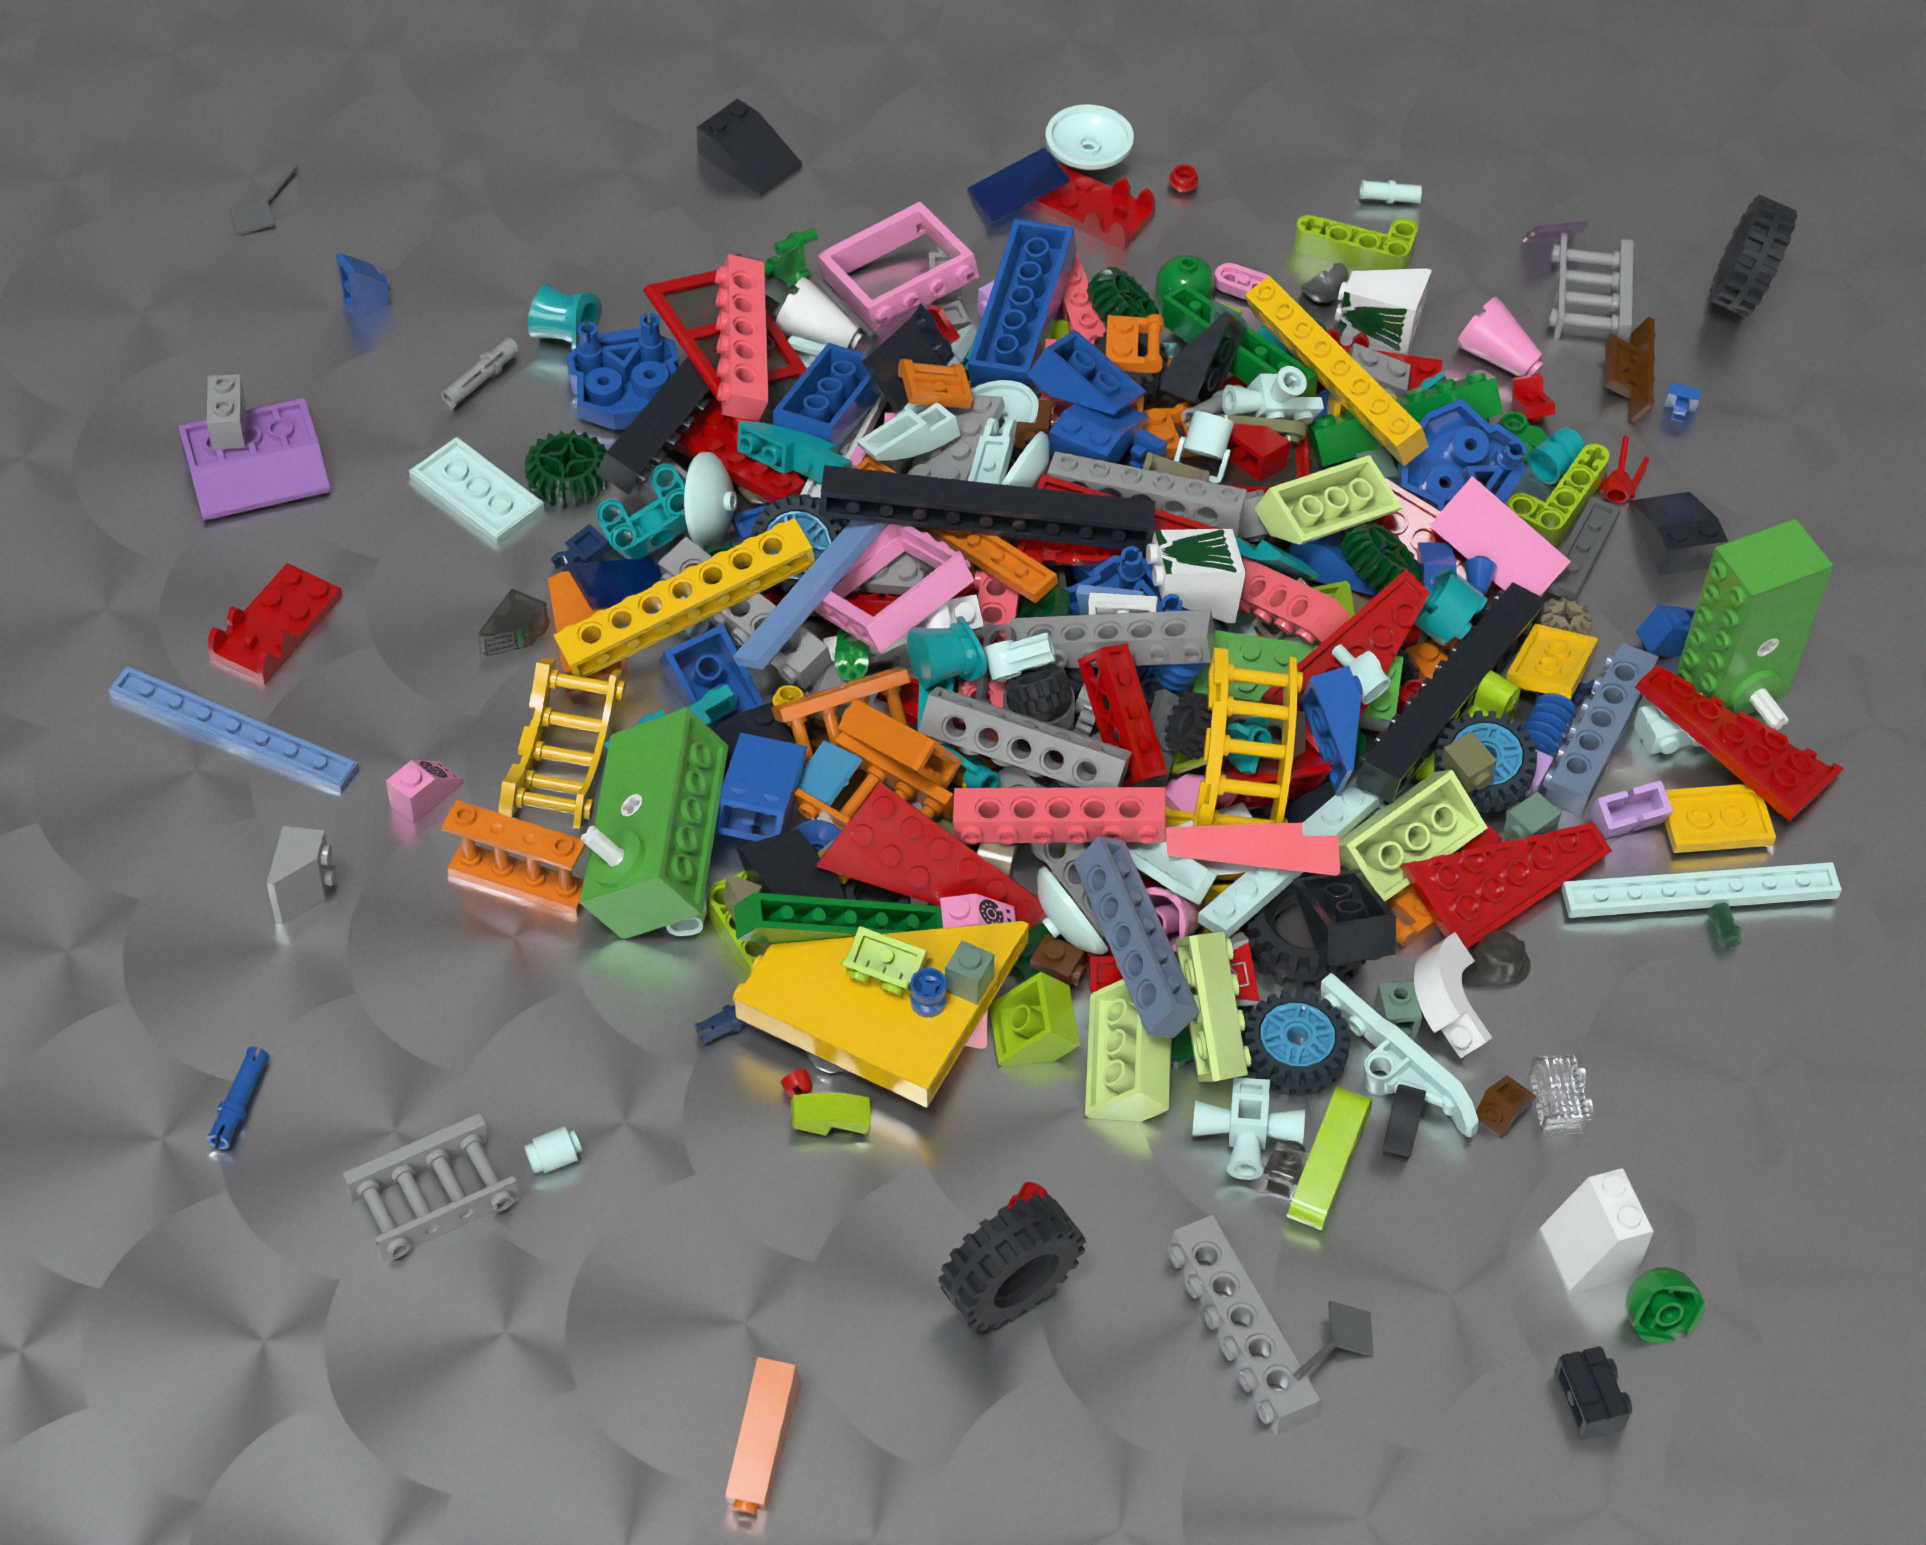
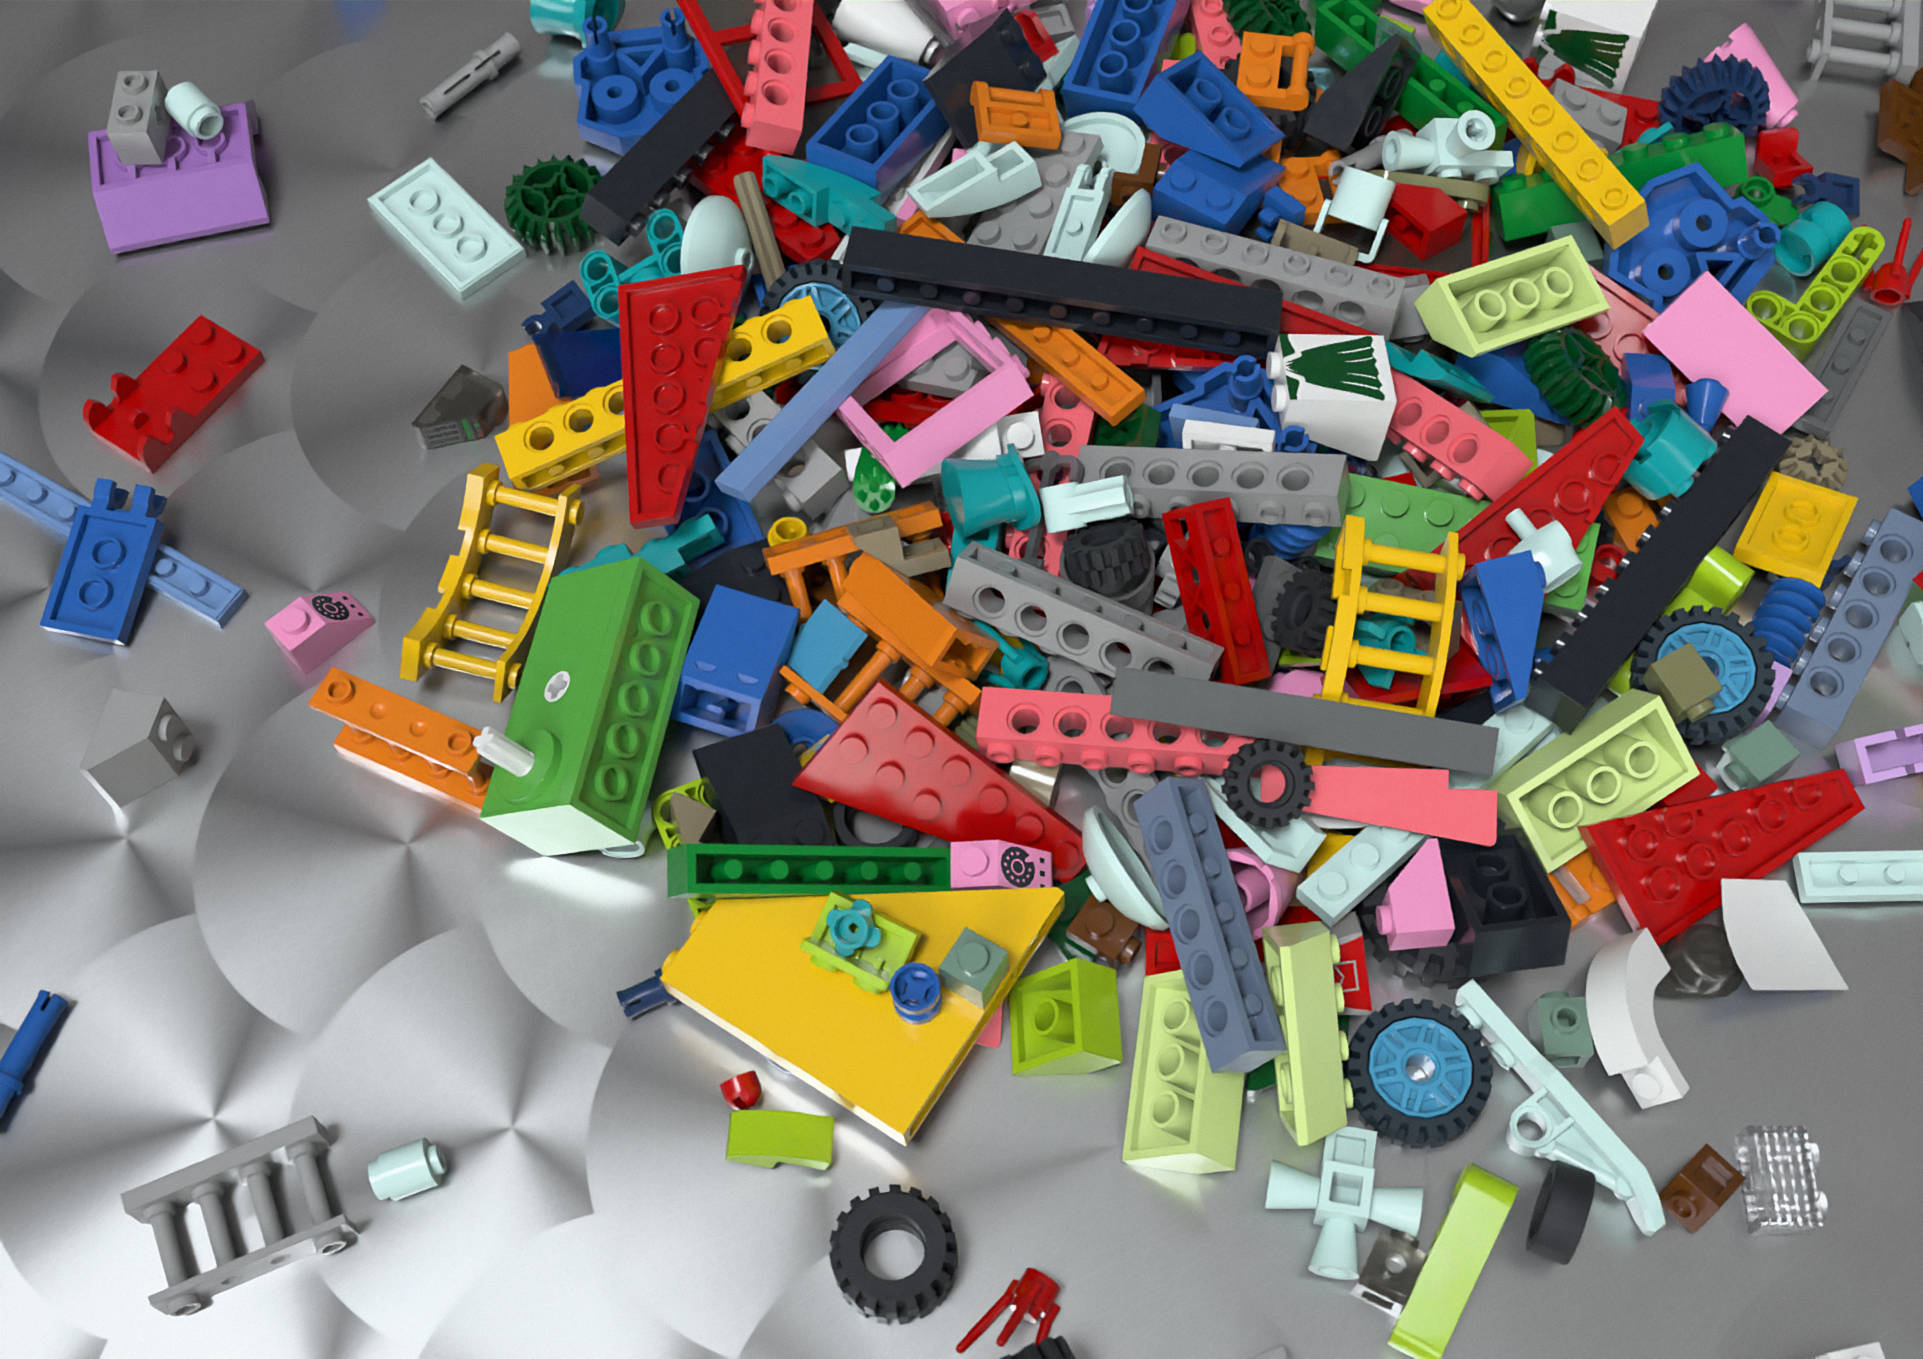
camera: 10 degrees right, 10 degrees up
none -> blue tile [39,478,168,645]
none -> light aqua brick [164,82,223,140]
none -> red wing [618,264,748,530]
none -> dark tan axle [733,171,786,291]
none -> teal plate [826,899,882,956]
none -> black tyre [829,1184,958,1325]
none -> dark tan slope [846,515,951,577]
none -> dark grey tile [1109,666,1499,776]
none -> black tyre [1221,739,1315,828]
none -> bright pink slope [1376,838,1455,951]
none -> dark blue gear [1657,53,1771,141]
none -> white sticker [1721,879,1849,990]
none -> dark blue plate [1792,172,1860,221]

